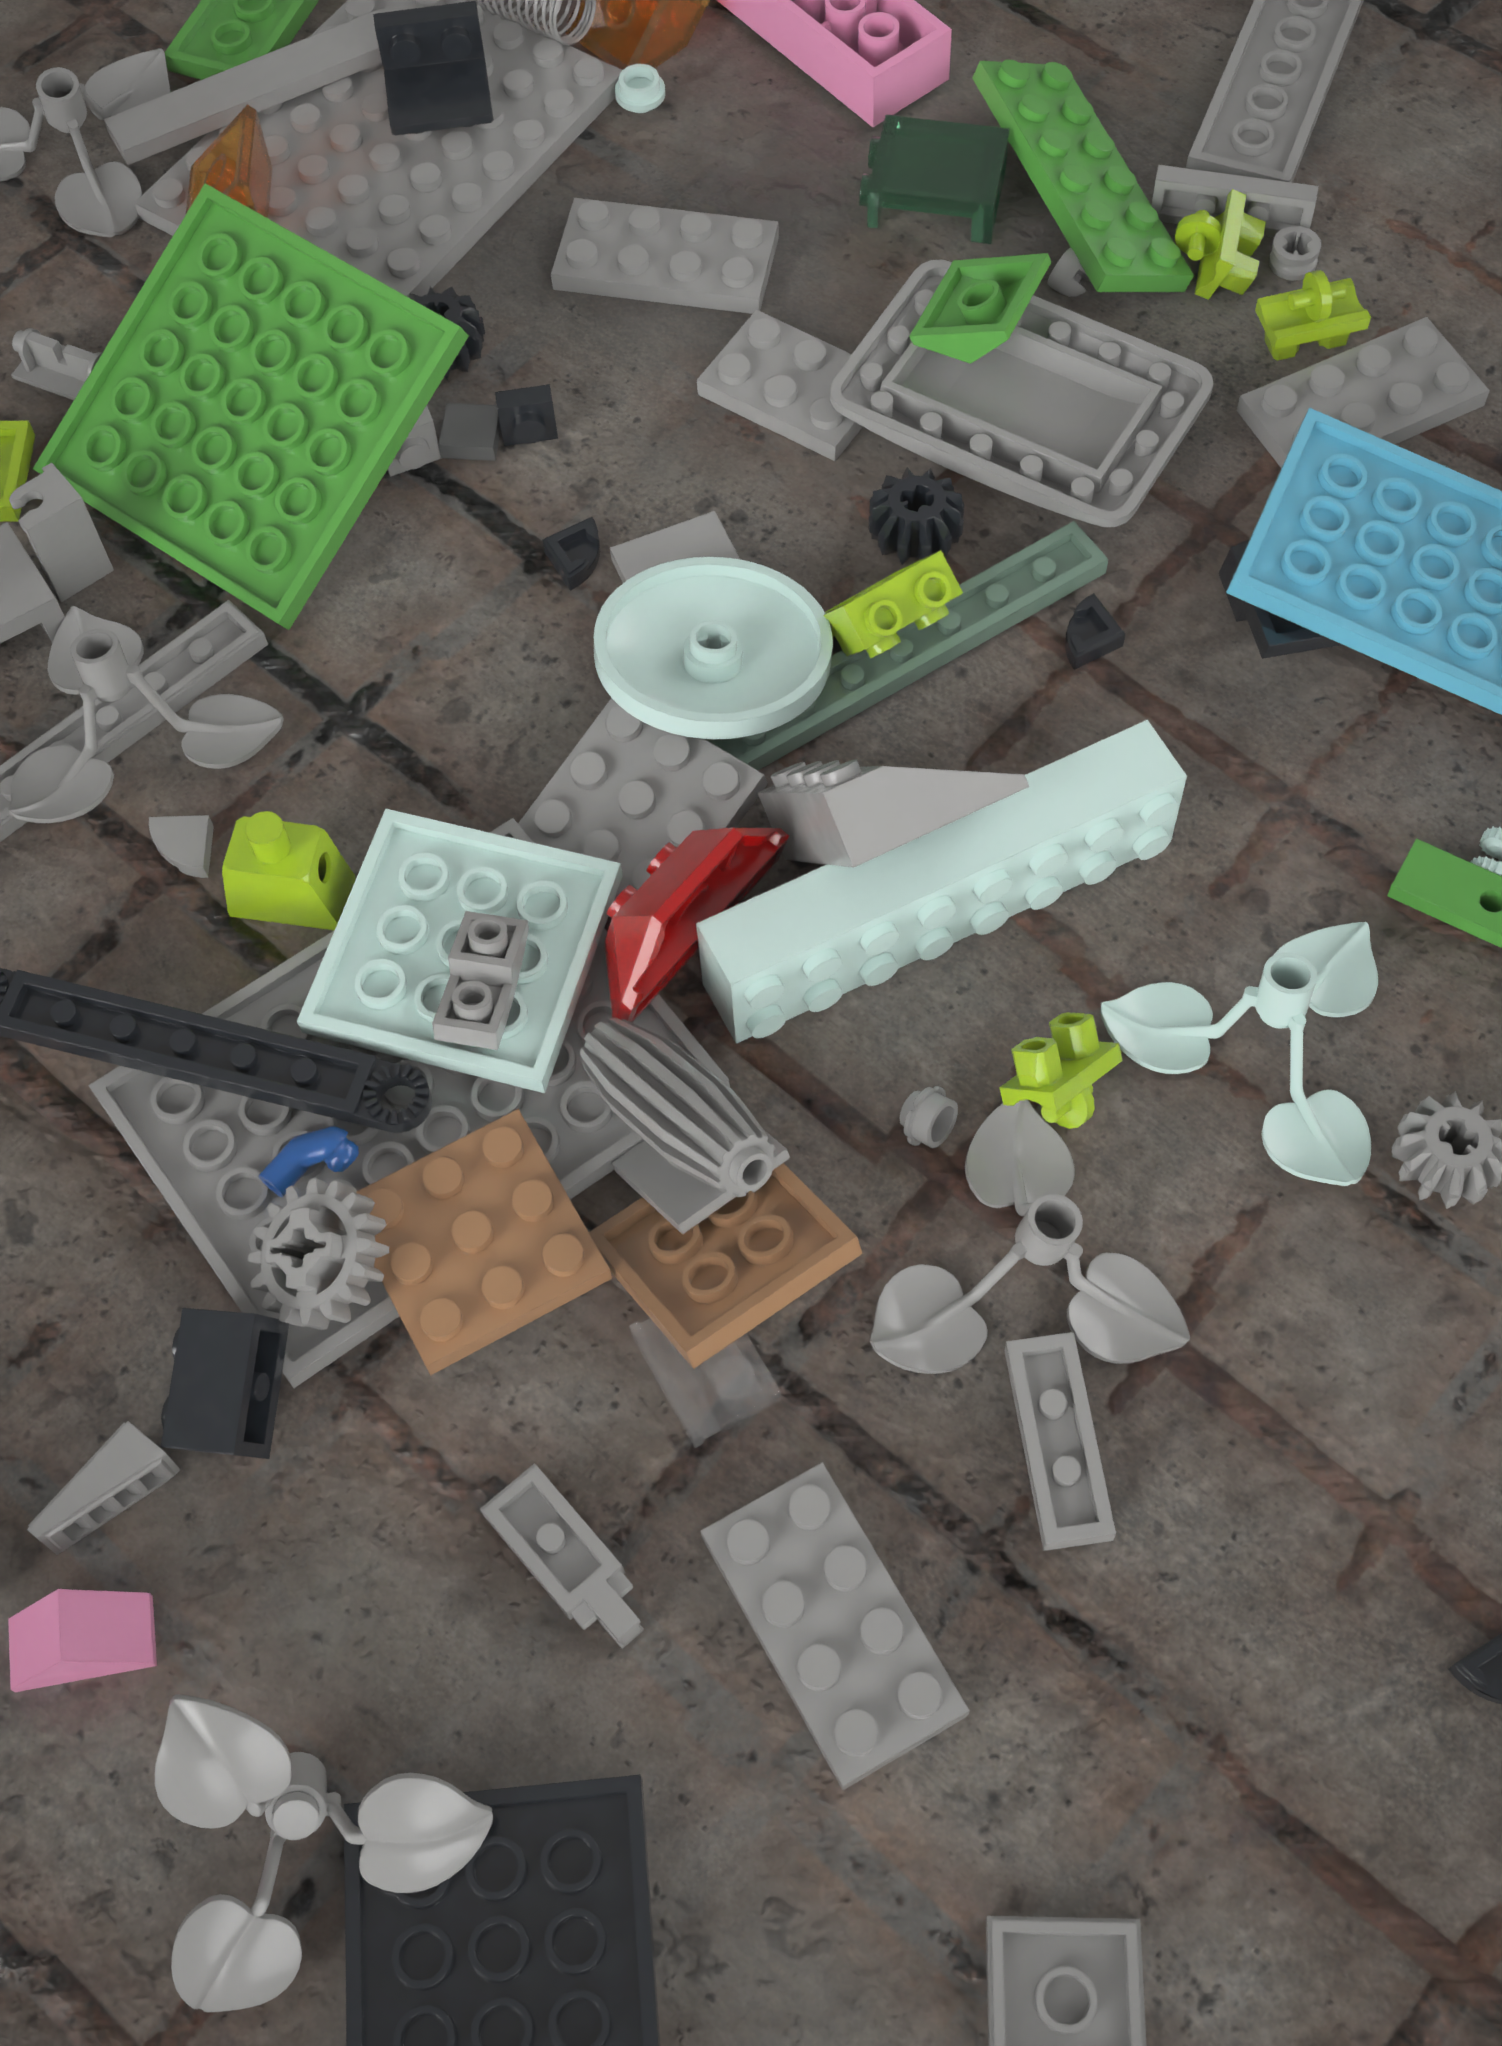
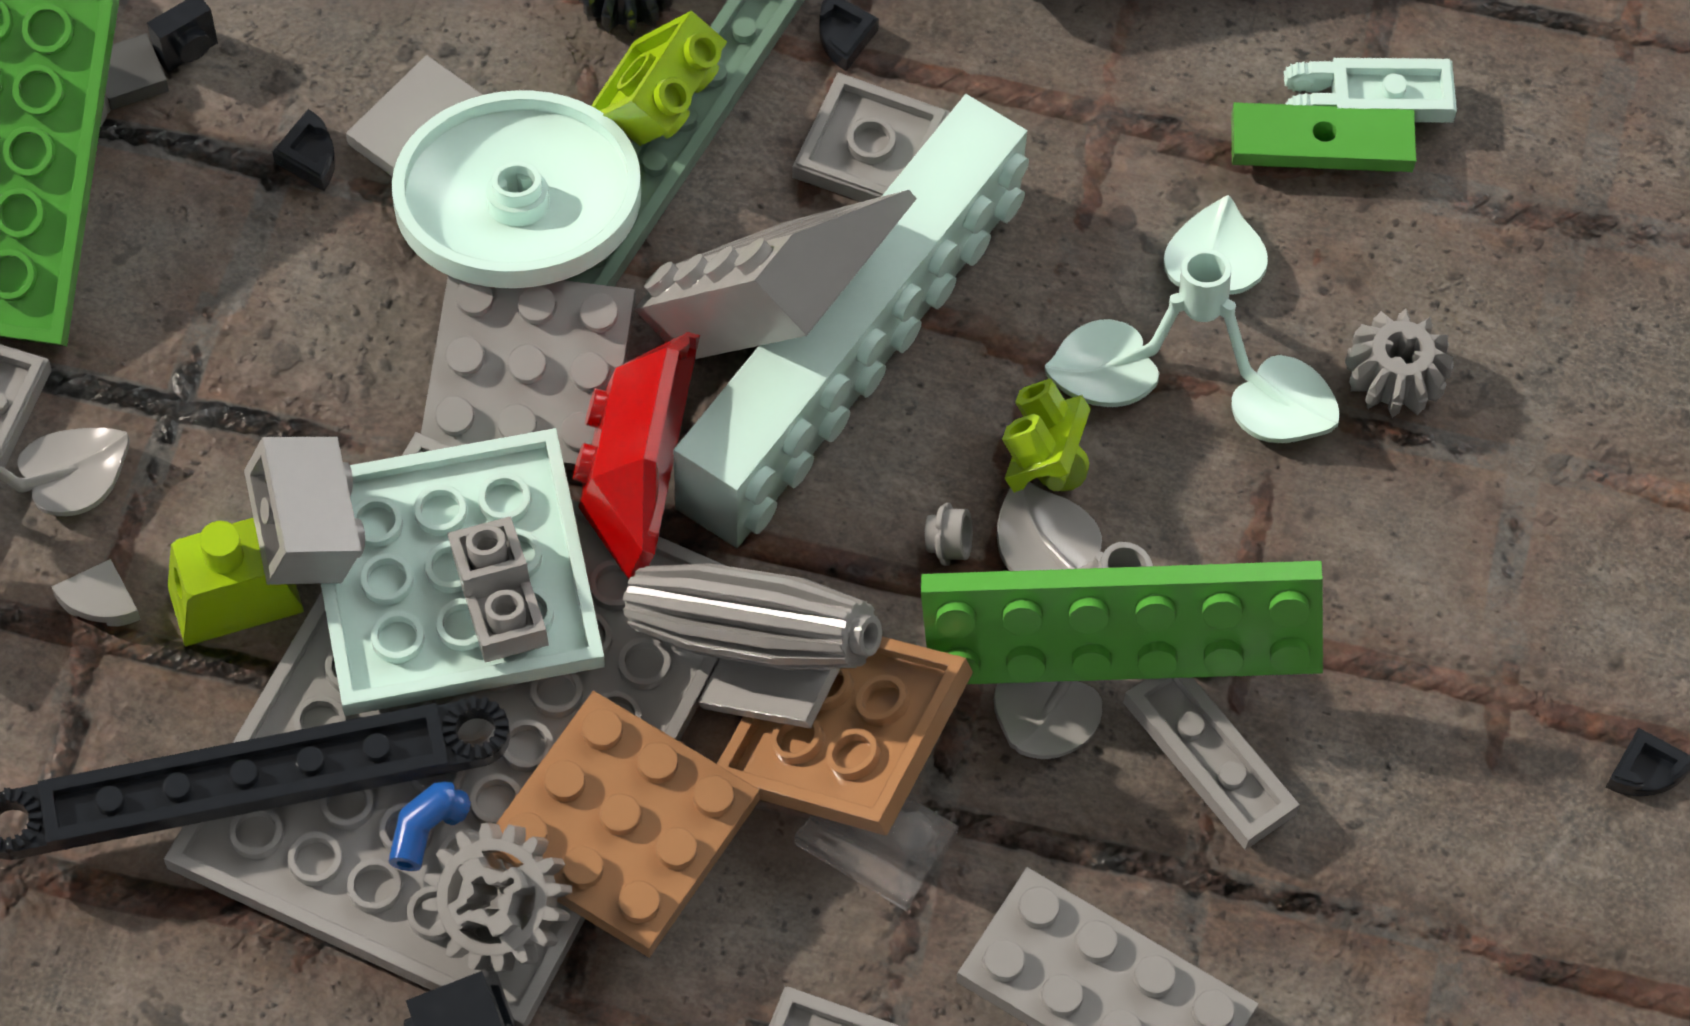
camera: 35 degrees left, 0 degrees up
none -> light grey brick [244,437,365,585]
none -> light grey tile [792,72,950,202]
none -> bright green plate [921,561,1323,684]

